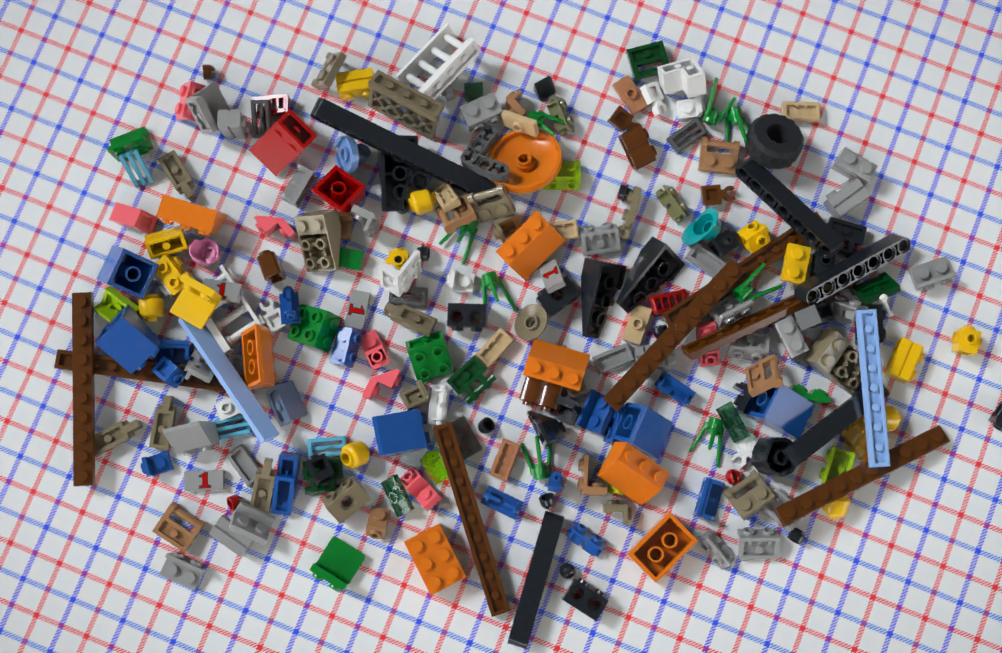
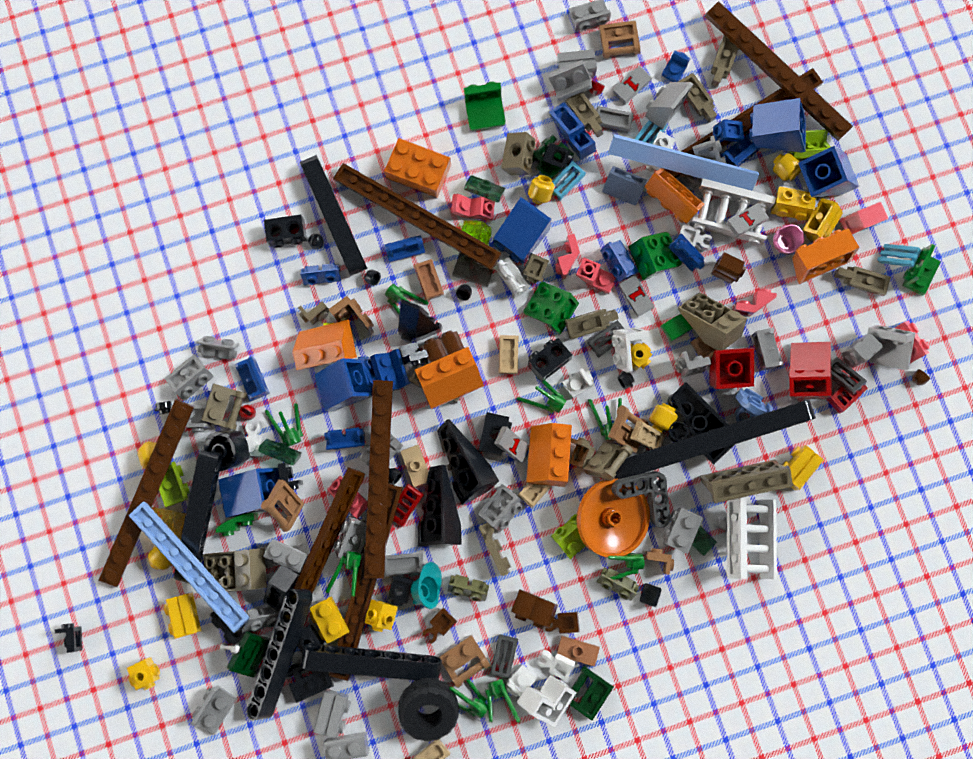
camera: 140 degrees right, 0 degrees up
yellow bracket [170,274,222,330] -> none
dark tan plate [311,52,347,90] -> none
medium nougat bracket [366,506,391,539] -> none
dark green plate [446,355,497,405] -> none
tan plate [501,110,539,137] -> none
dark tan dish [514,304,548,341] -> none
blue hinge [544,472,565,493] -> none
light grey tile [592,343,635,375] -> none
black plate [617,184,632,202] -> none
orange brick [626,512,698,583] -> none
light grey bracket [727,331,770,362] -> none

